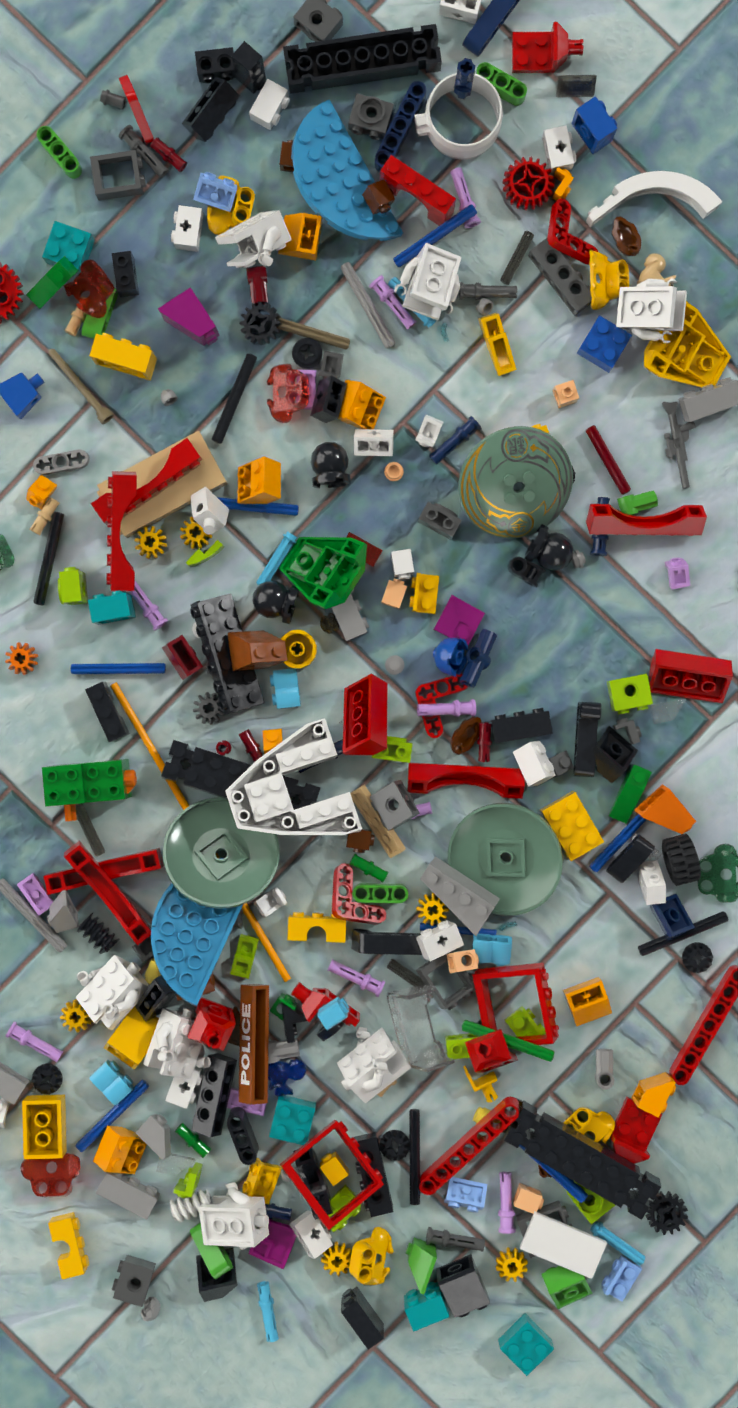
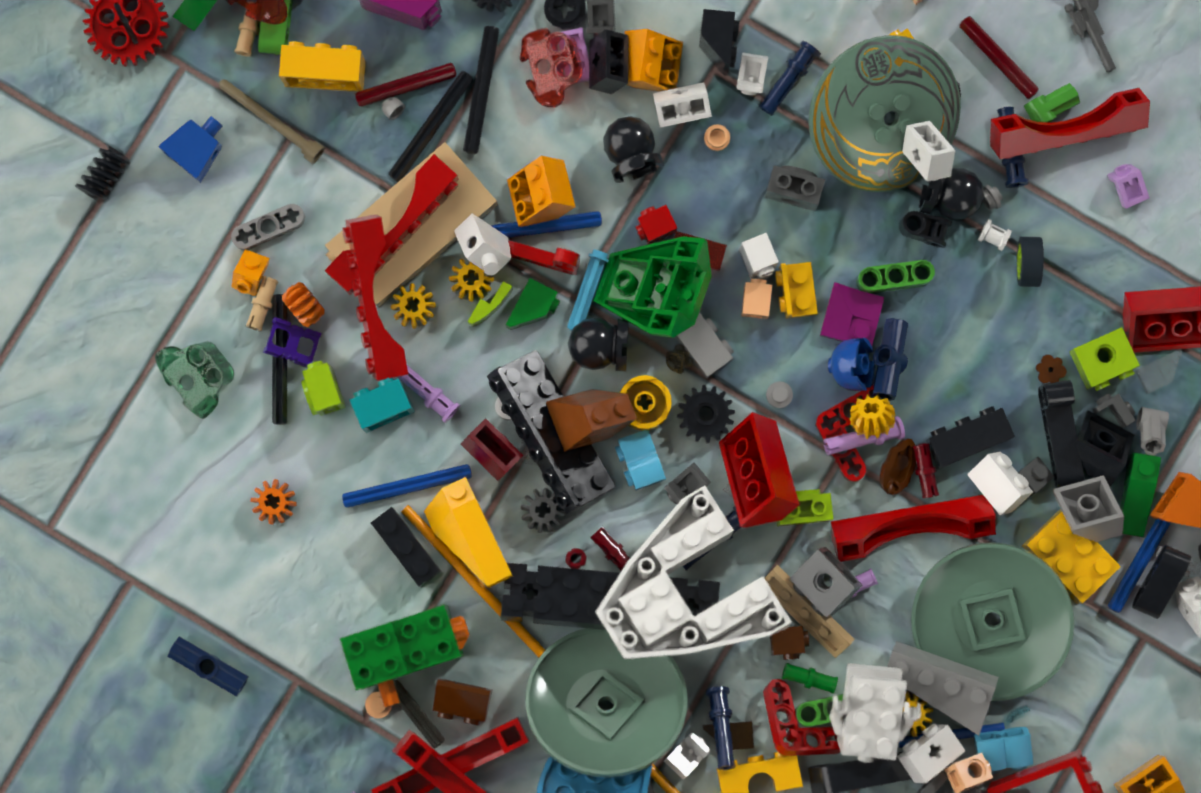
camera: 10 degrees left, 5 degrees down
light orange bracket [263,729,283,755] -> none
none -> dark purple piece [263,317,322,368]
none -> orange gear [282,282,325,327]
none -> dark red axle [355,63,457,107]
none -> light nougat plate [365,691,392,718]
none -> black axle [389,71,473,182]
none -> yellow wedge [424,477,513,588]
none -> reddish brown slope [432,678,493,726]
none -> green slope [506,278,560,330]
none -> red beam [508,241,580,275]
none -> red brick [635,205,678,244]
none -> dark grey bracket [664,462,711,504]
none -> black gear [677,385,735,444]
none -> black slope [699,9,739,75]
none -> dark brown tile [702,721,754,750]
none -> dark blue pin [706,686,735,770]
none -> white torso [829,663,921,763]
none -> yellow gear [850,394,895,439]
none -> bright green beam [856,260,935,294]
none -> white brick [902,121,955,182]
none -> white bush [978,219,1012,251]
none -> black wheel [1017,237,1044,287]
none -> reddish brown plant [1036,355,1067,383]
none -> light grey slope [1053,475,1124,542]
none -> light grey piece [1136,407,1169,456]

